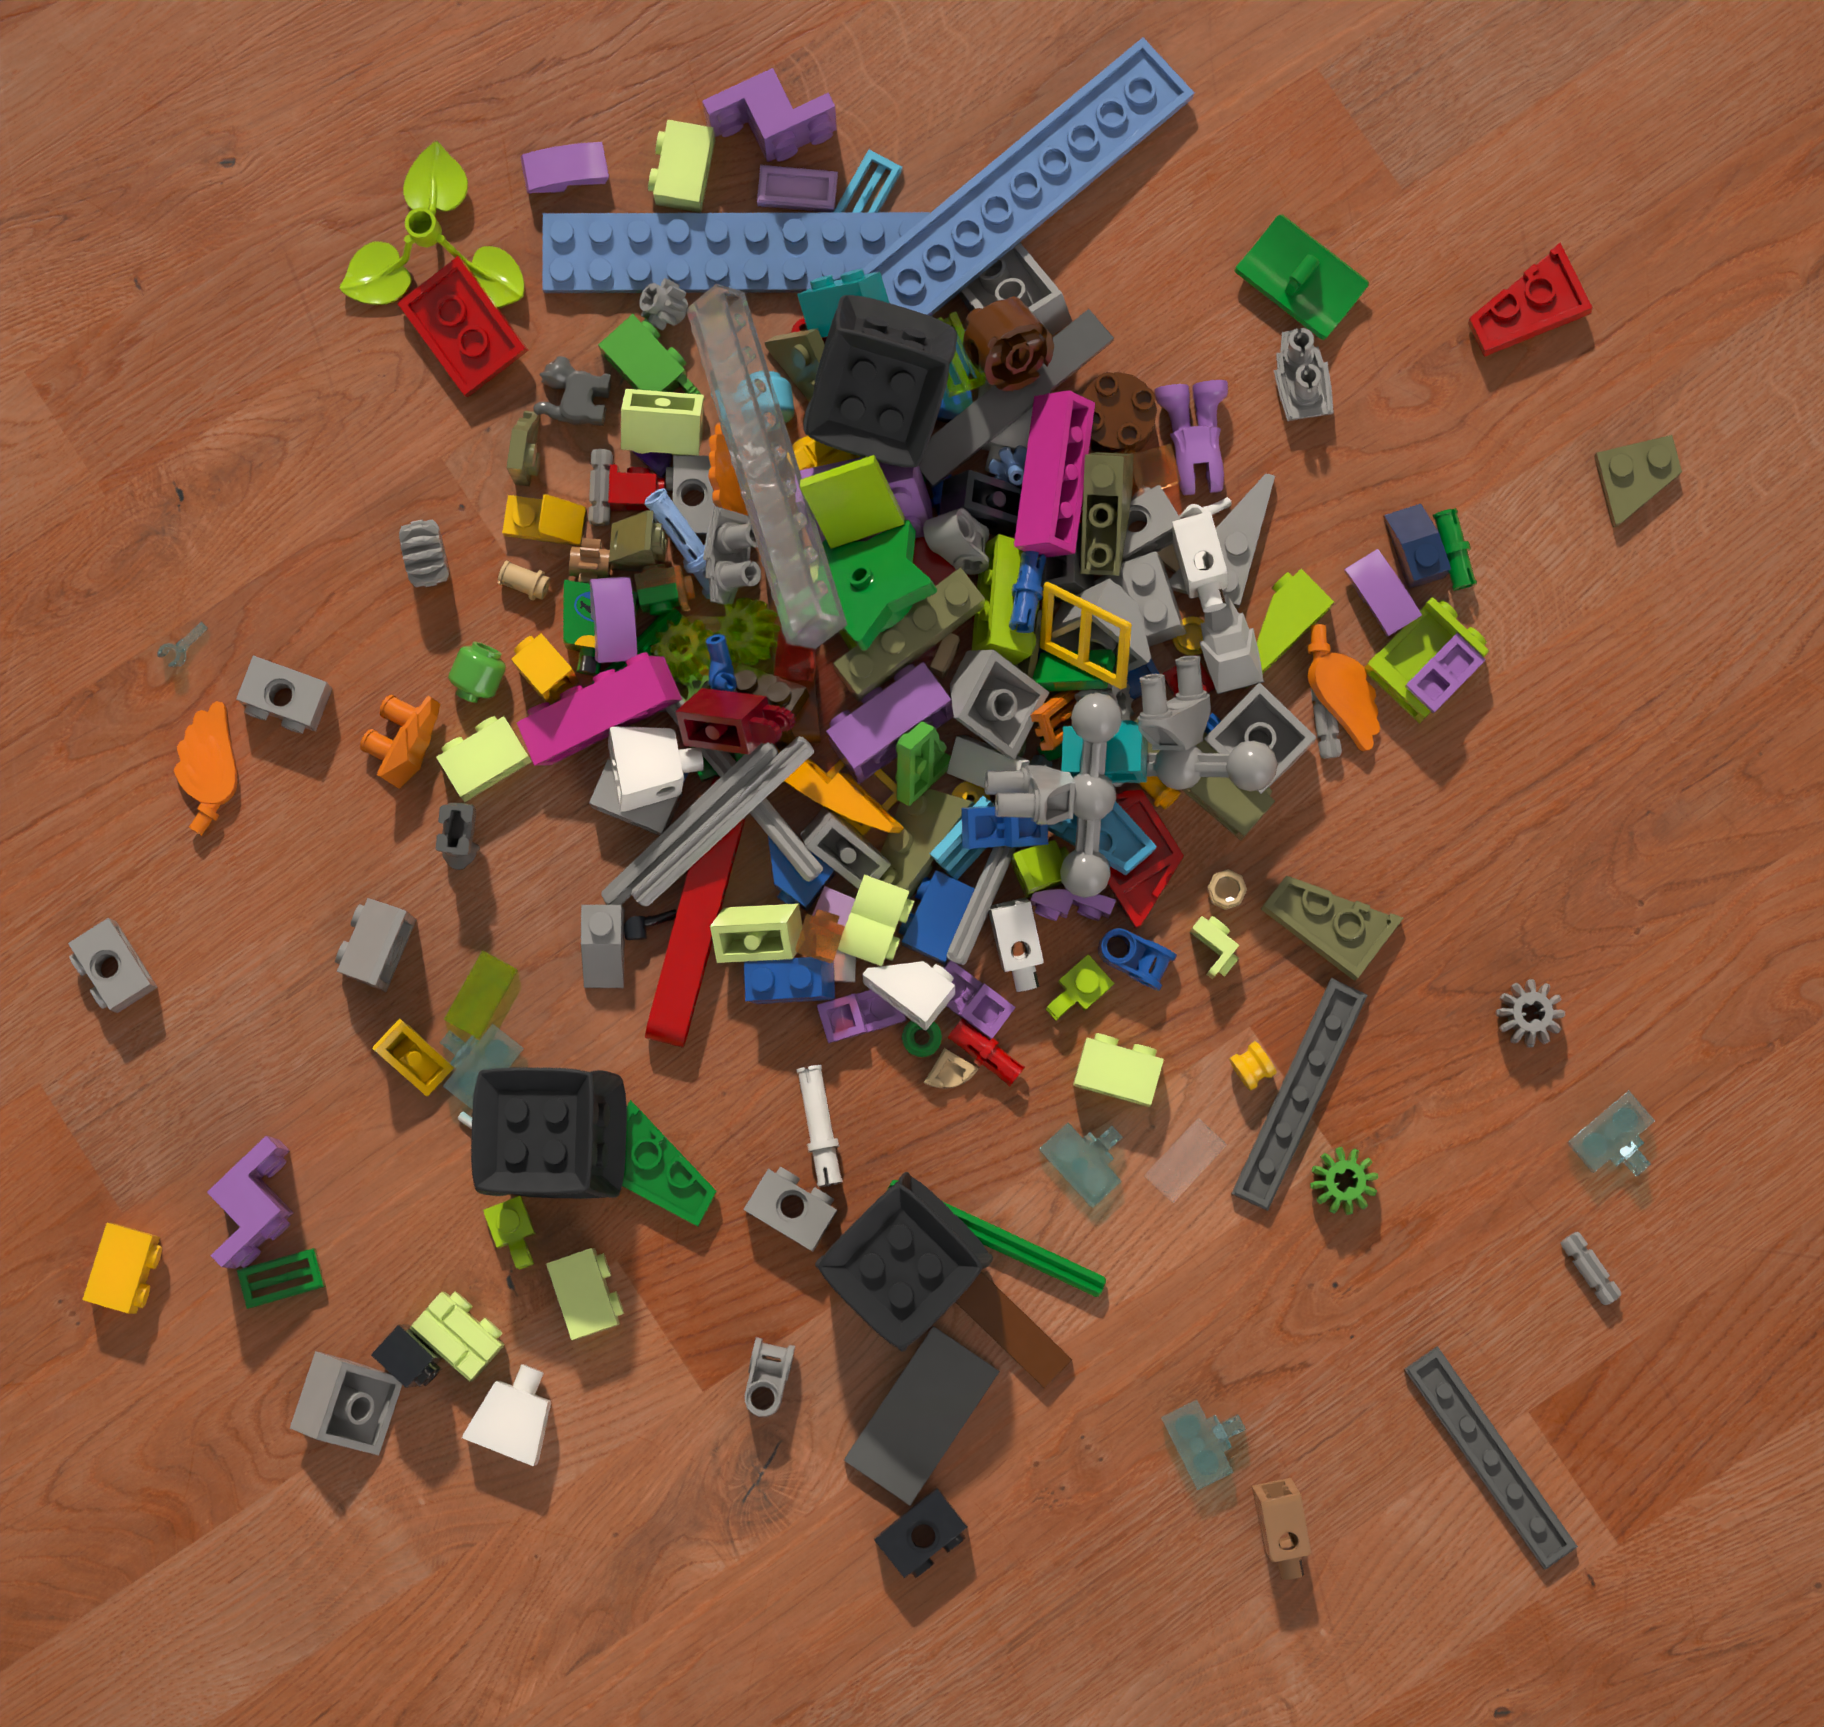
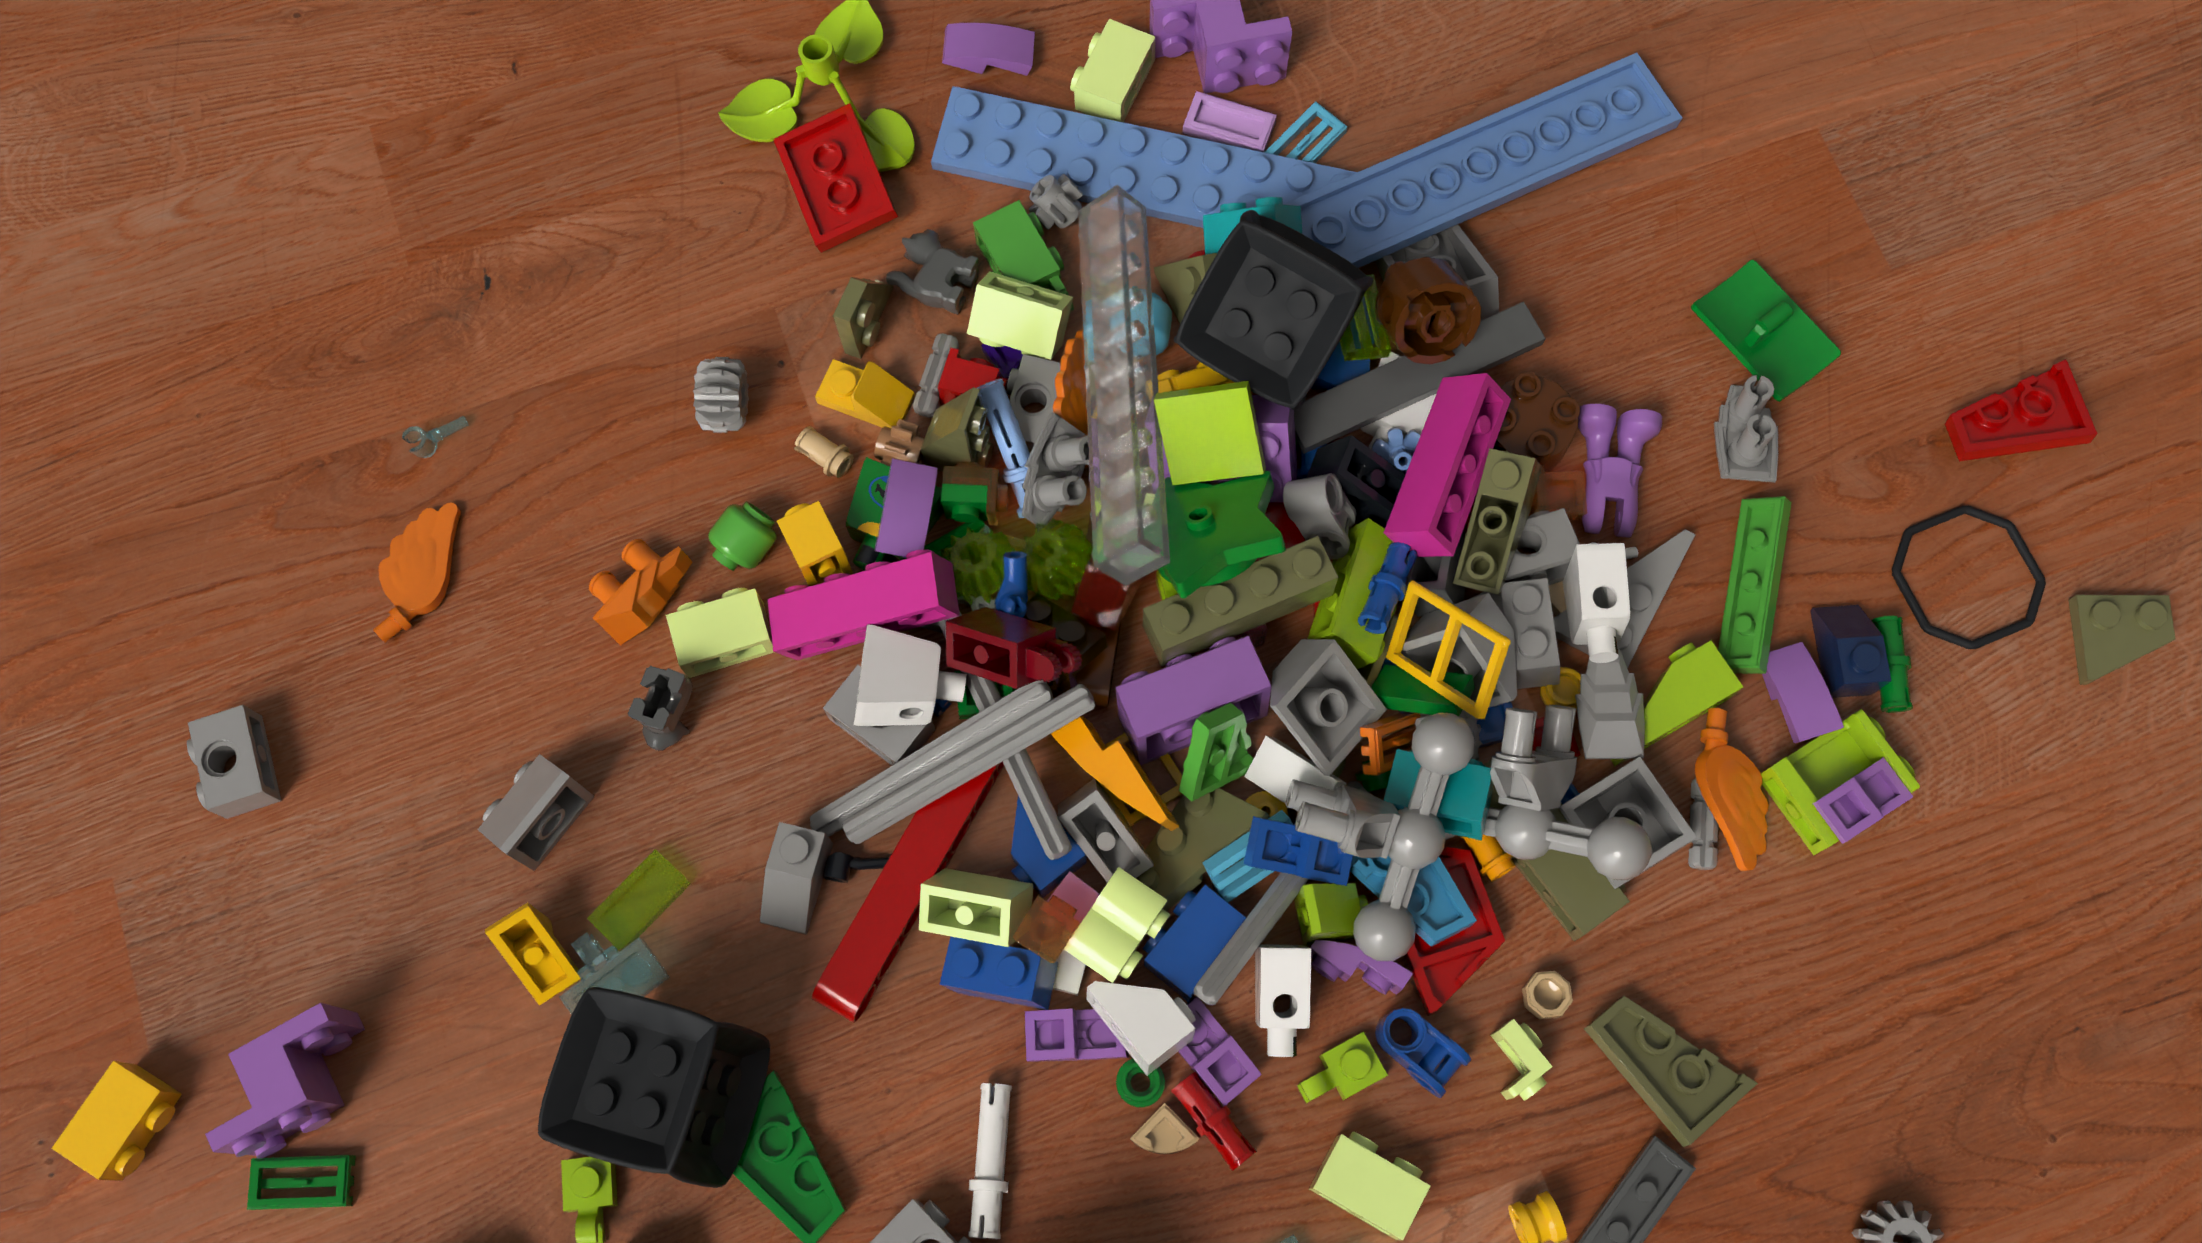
camera: 15 degrees right, 10 degrees down
light grey brick [236,655,333,734] -> none
tan tile [930,633,960,678] -> none
none -> bright green tile [1718,496,1792,674]
none -> black piece [1891,505,2046,649]

